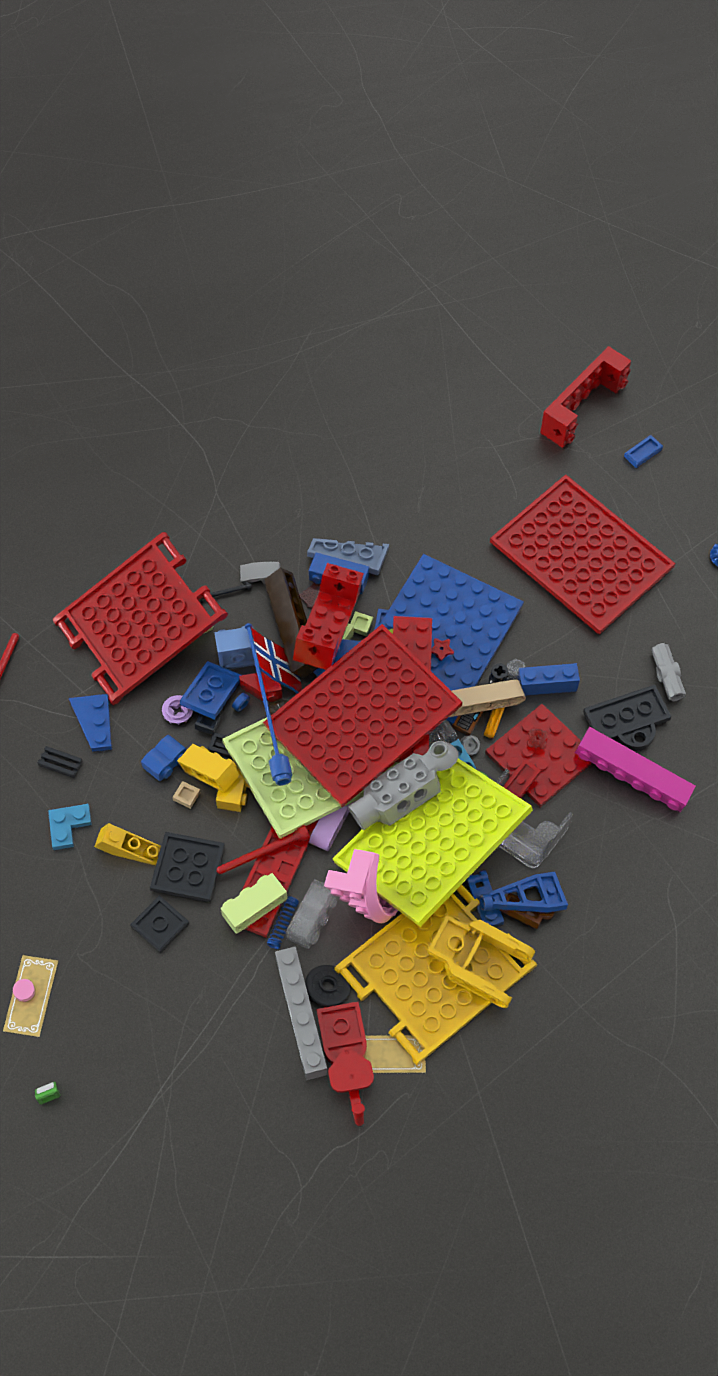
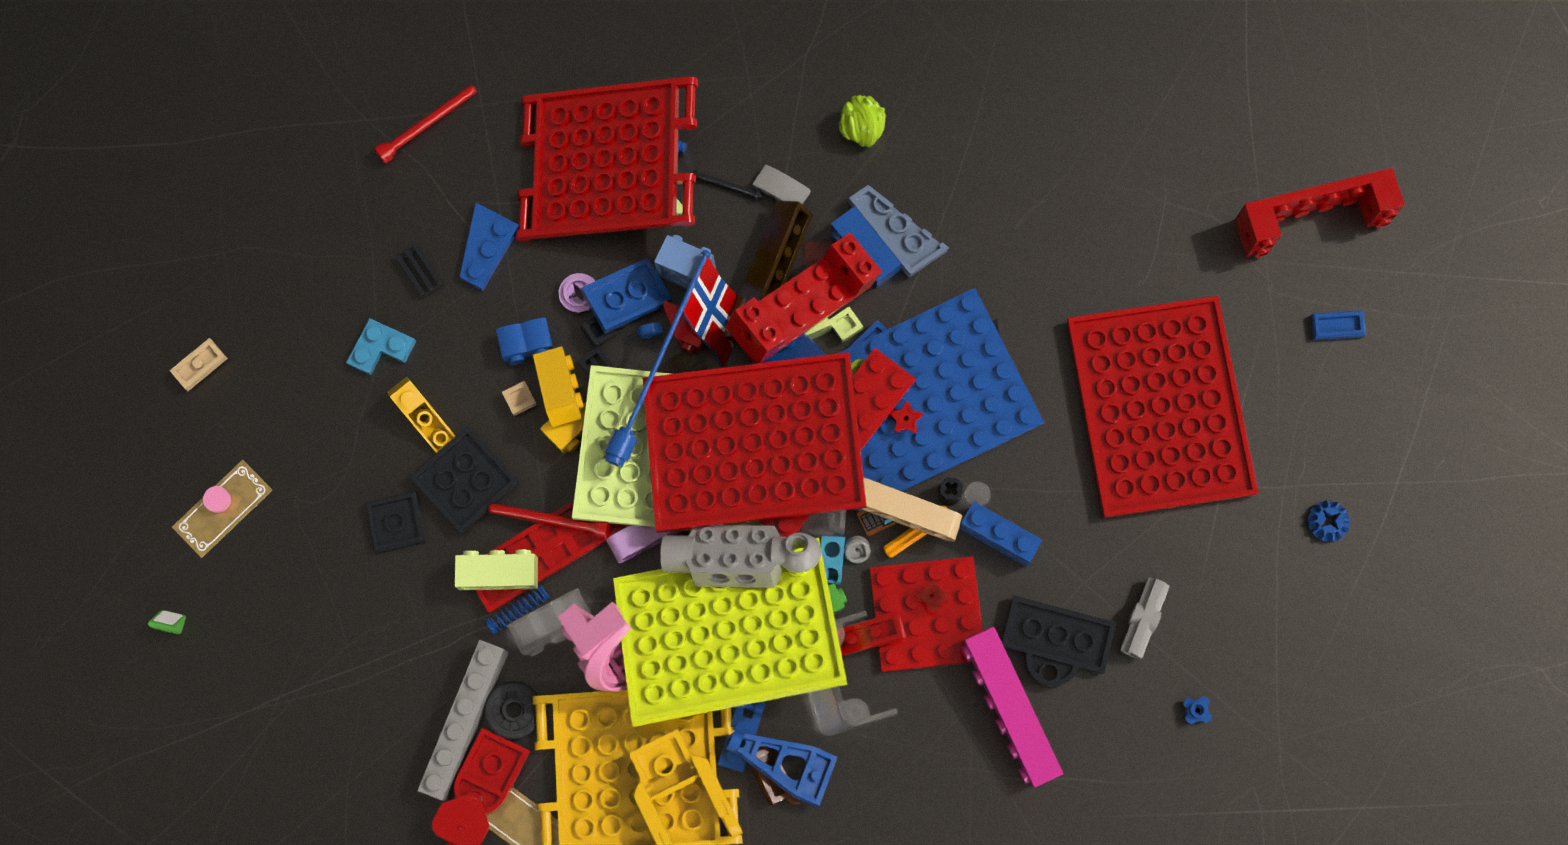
camera: 40 degrees right, 15 degrees up
none -> lime hair [839,95,886,147]

